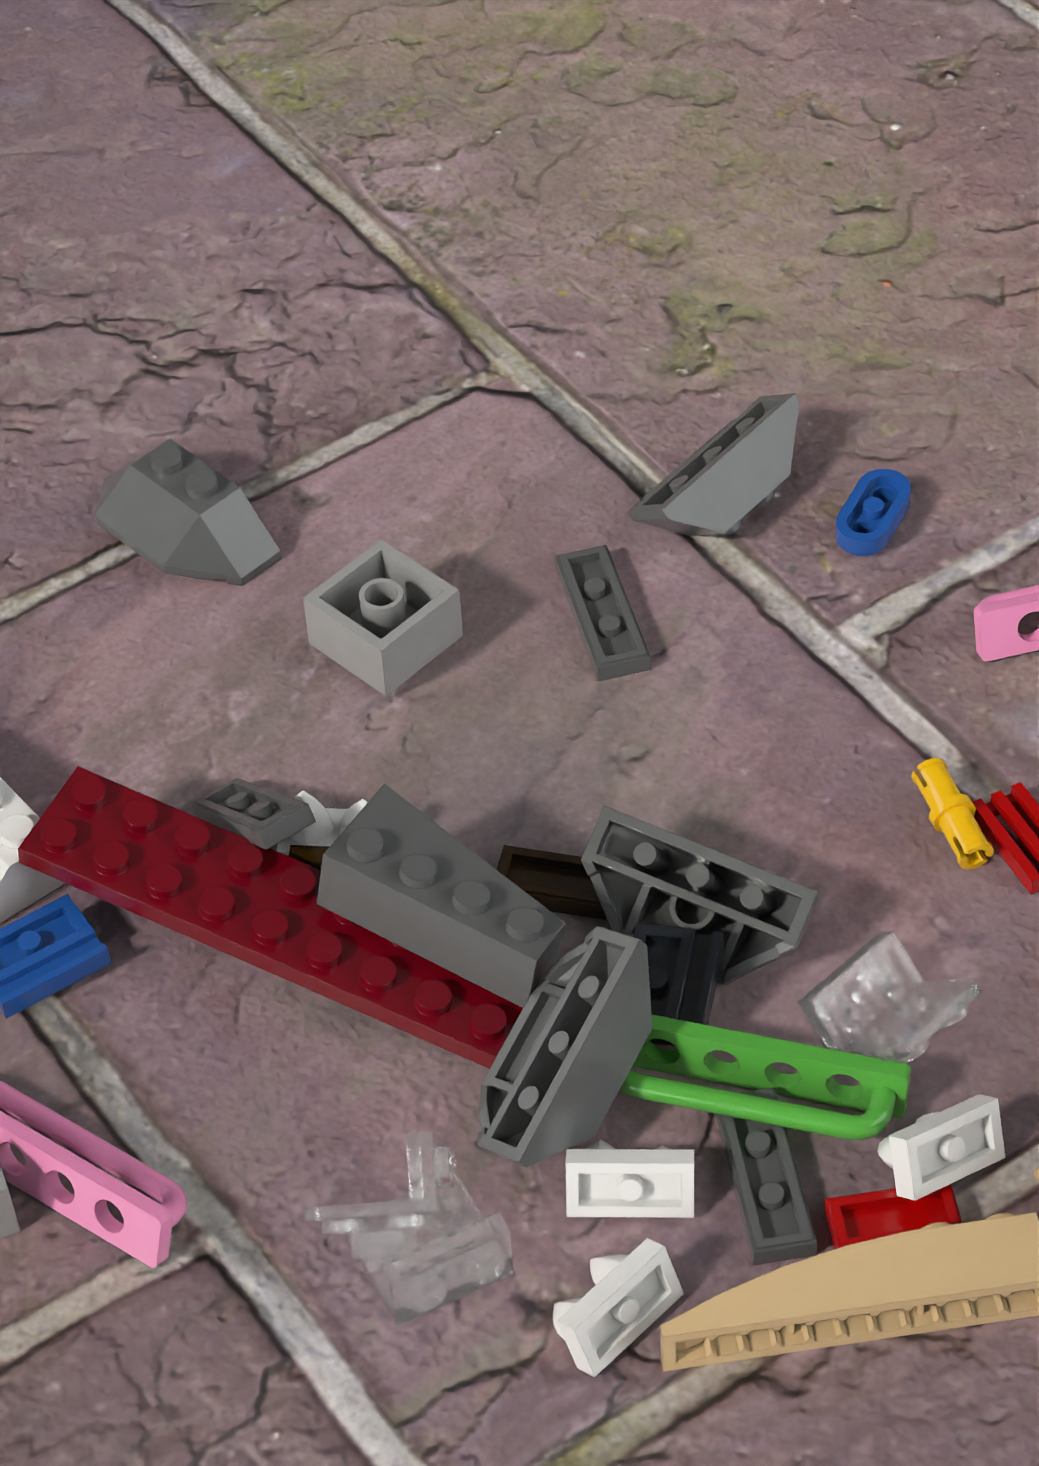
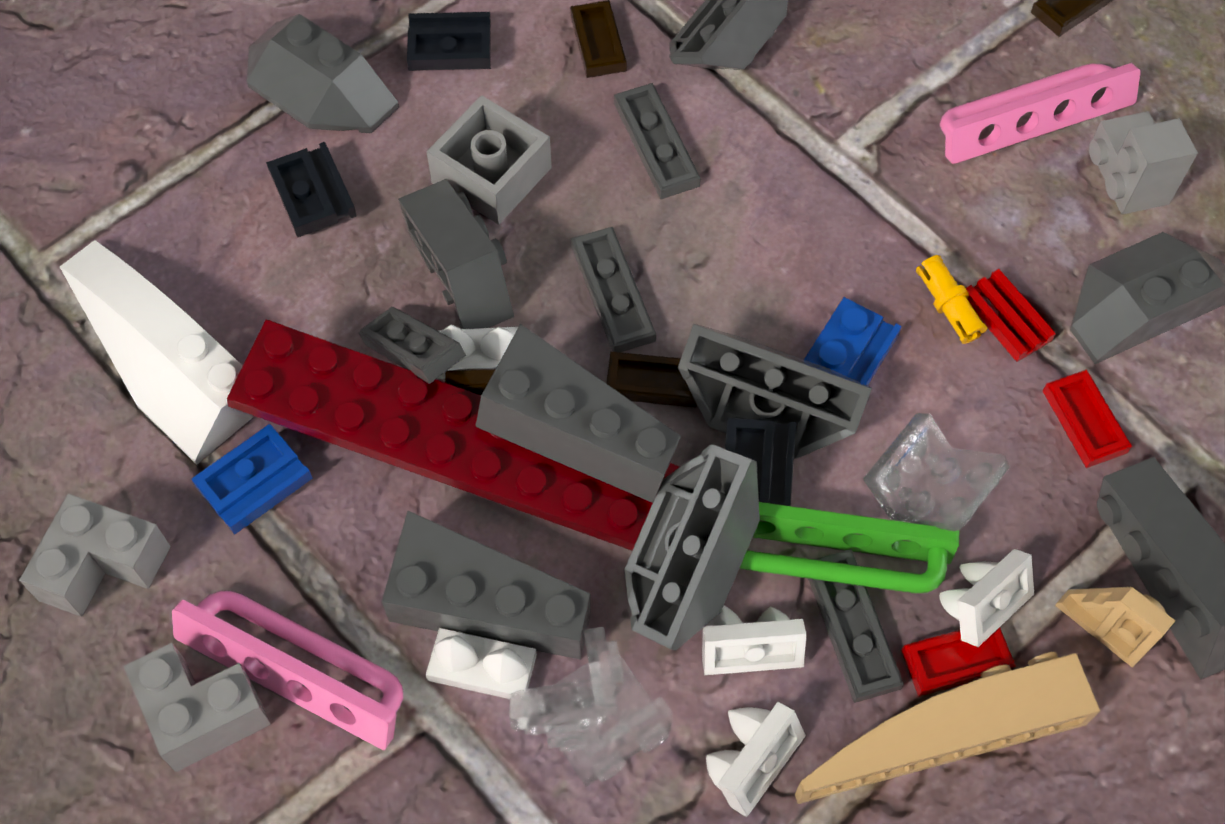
camera: 10 degrees left, 15 degrees up
blue plate [836,469,911,556] -> none
none -> black plate [266,142,357,238]
none -> dark grey wedge [382,511,591,660]
none -> dark grey wedge [398,179,514,329]
none -> black plate [407,12,491,71]
none -> white tile [426,628,537,702]
none -> dark brown tile [570,0,627,78]
none -> dark grey tile [571,226,656,352]
none -> blue plate [804,297,902,386]

